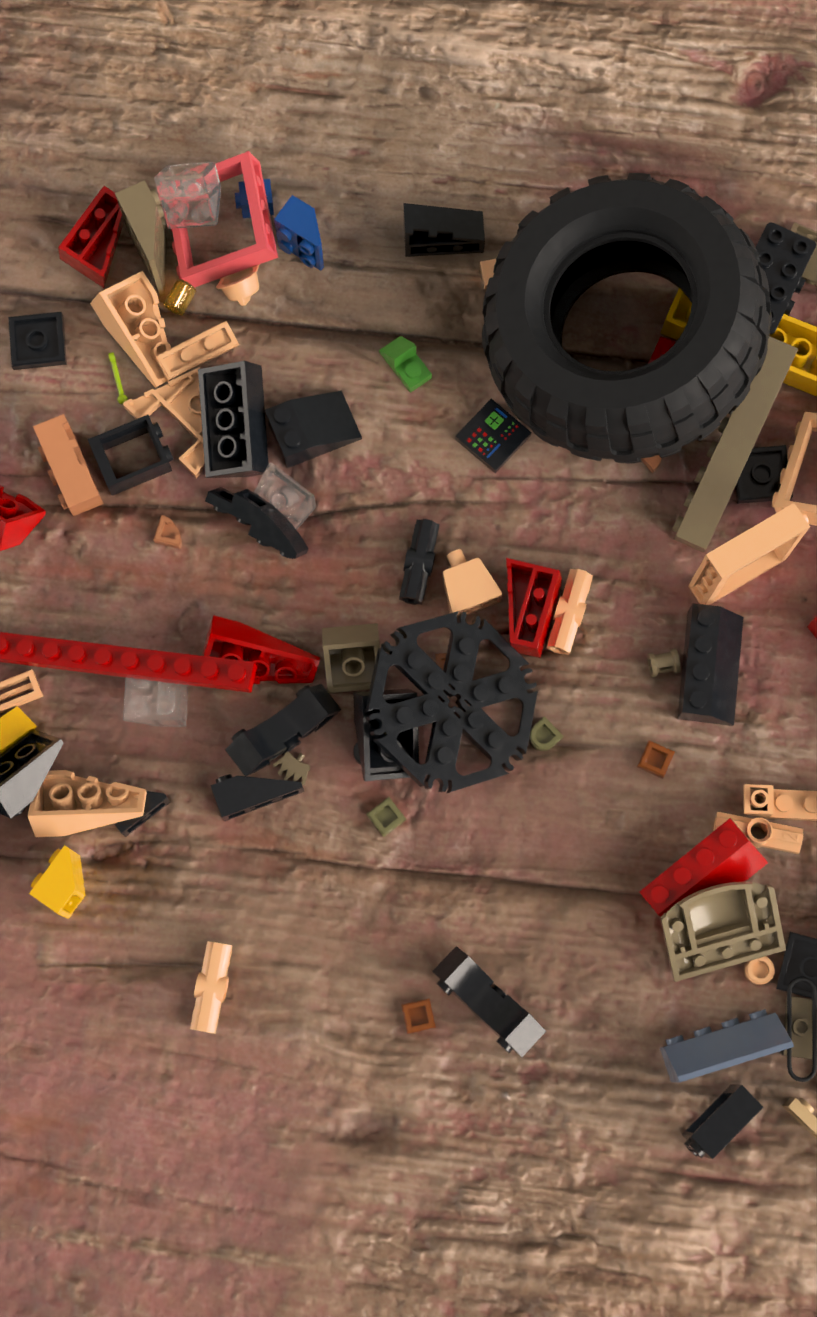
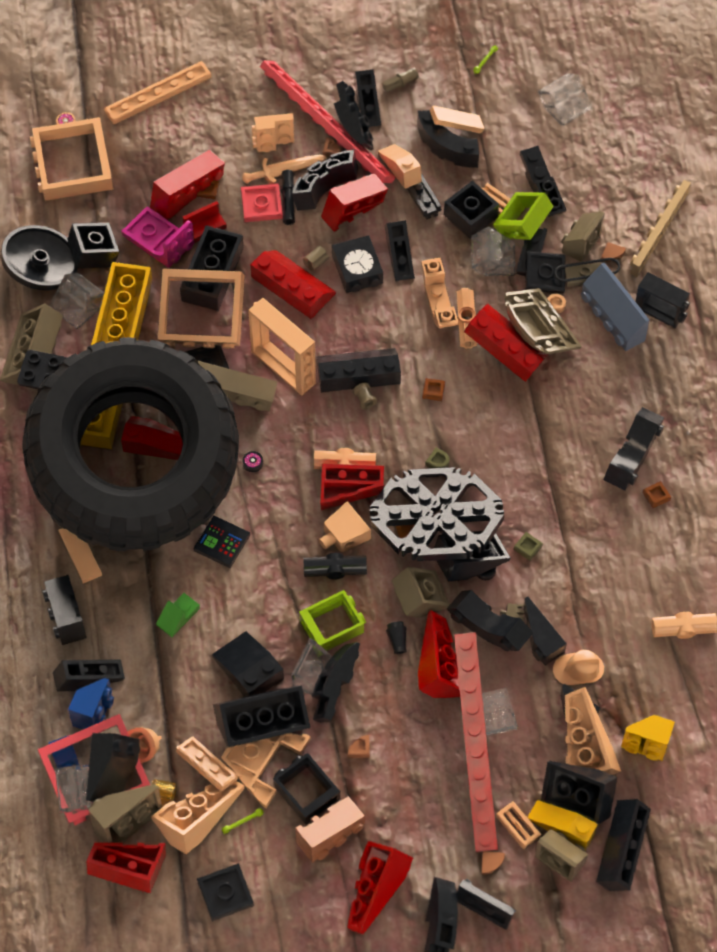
camera: 105 degrees left, 15 degrees down
none -> black slope [52,659,125,692]
none -> black slope [86,733,140,802]
none -> tile [243,451,263,473]
none -> lime window [299,590,366,655]
none -> black cone [386,621,407,654]
none -> light nougat piece [553,650,604,685]

